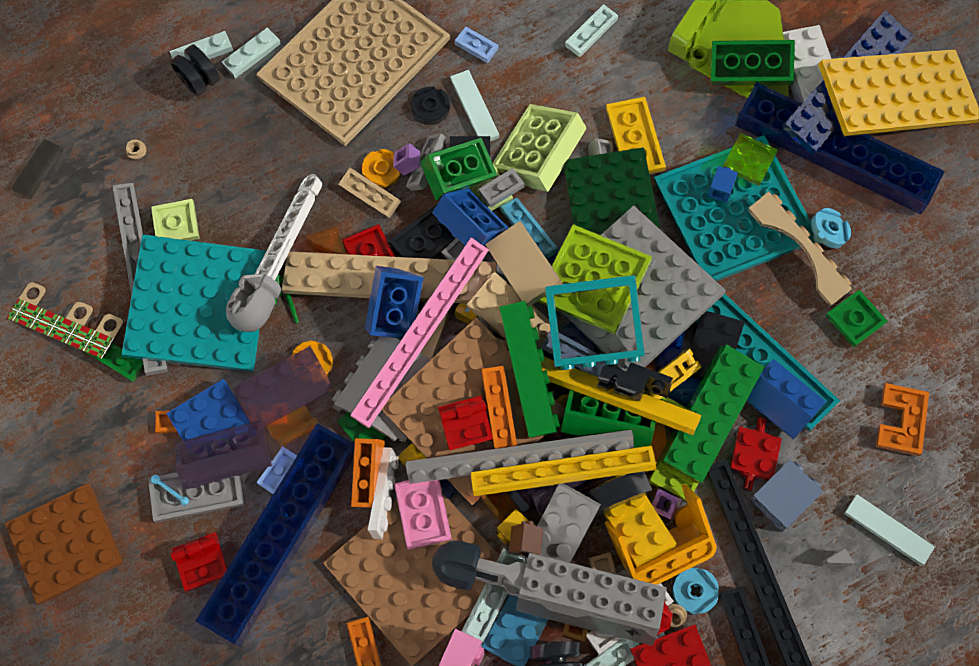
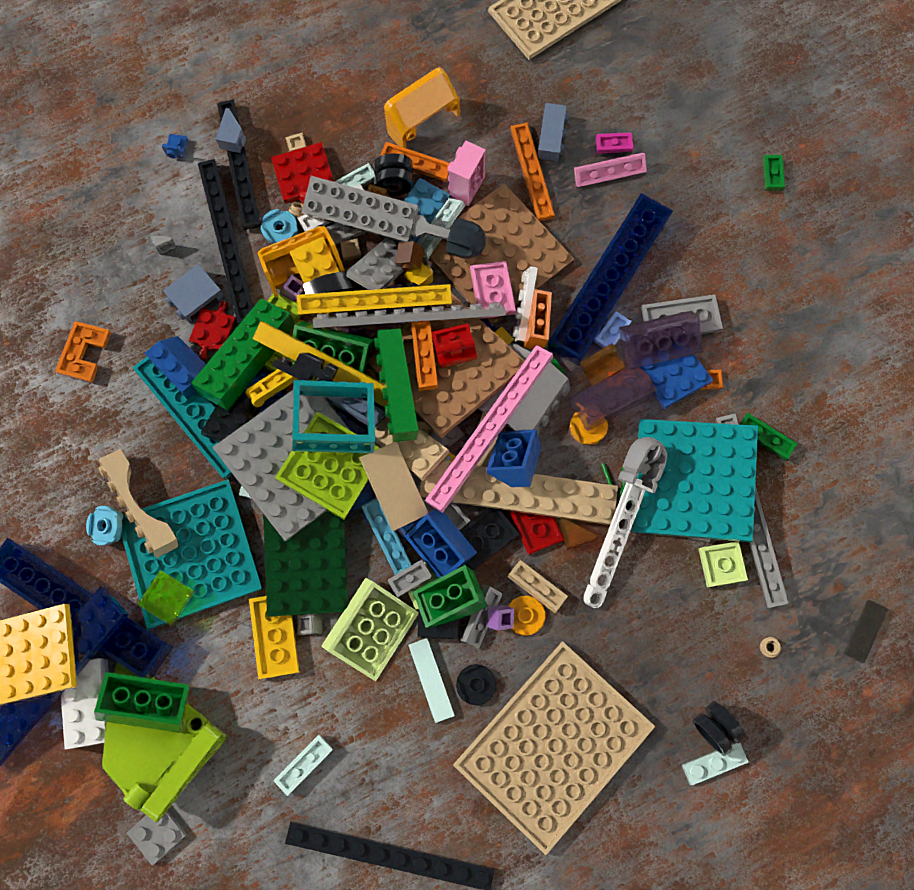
camera: 175 degrees left, 5 degrees up
dark orange plate [5,483,124,605] -> none
piece [7,282,123,359] -> none
medium azure hinge [151,475,189,505] -> none
red plate [171,532,230,592] -> none
light aqua plate [222,28,281,78] -> none
light blue plate [455,26,498,63] -> none
blue brick [707,166,738,203] -> none
green plate [826,289,888,348] -> none
light aqua tile [844,495,935,566] -> none

